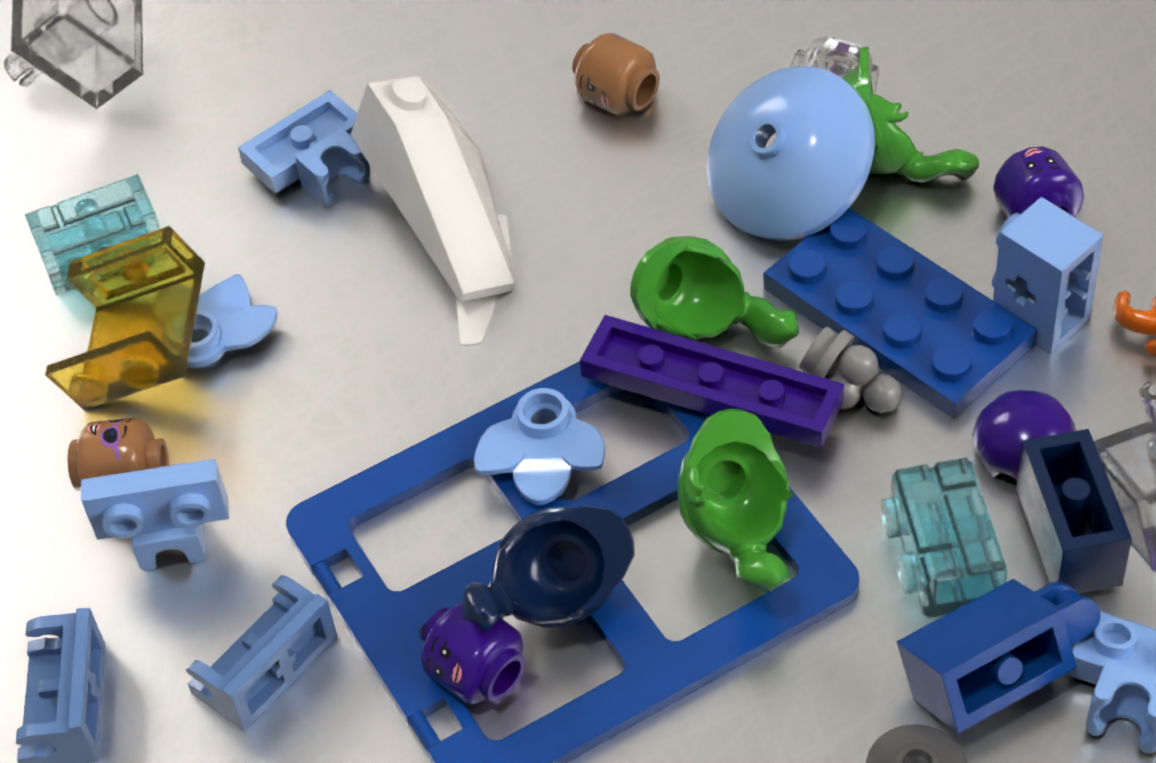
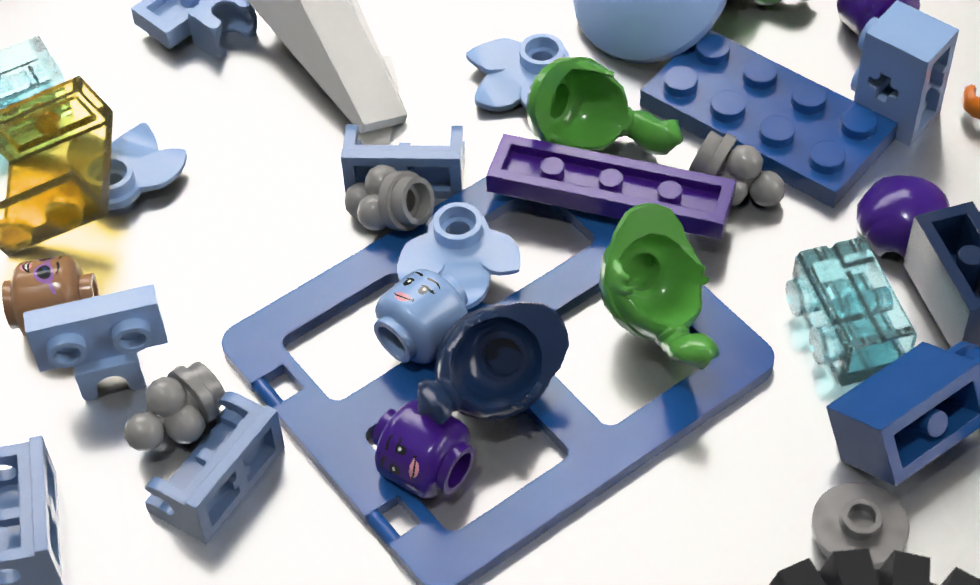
camera: 10 degrees left, 0 degrees up
none -> light grey piece [124,361,226,452]
none -> medium blue hinge [340,124,466,199]
none -> light grey piece [343,164,435,231]
none -> light blue head [373,269,468,364]
none -> light blue plate [466,33,570,111]

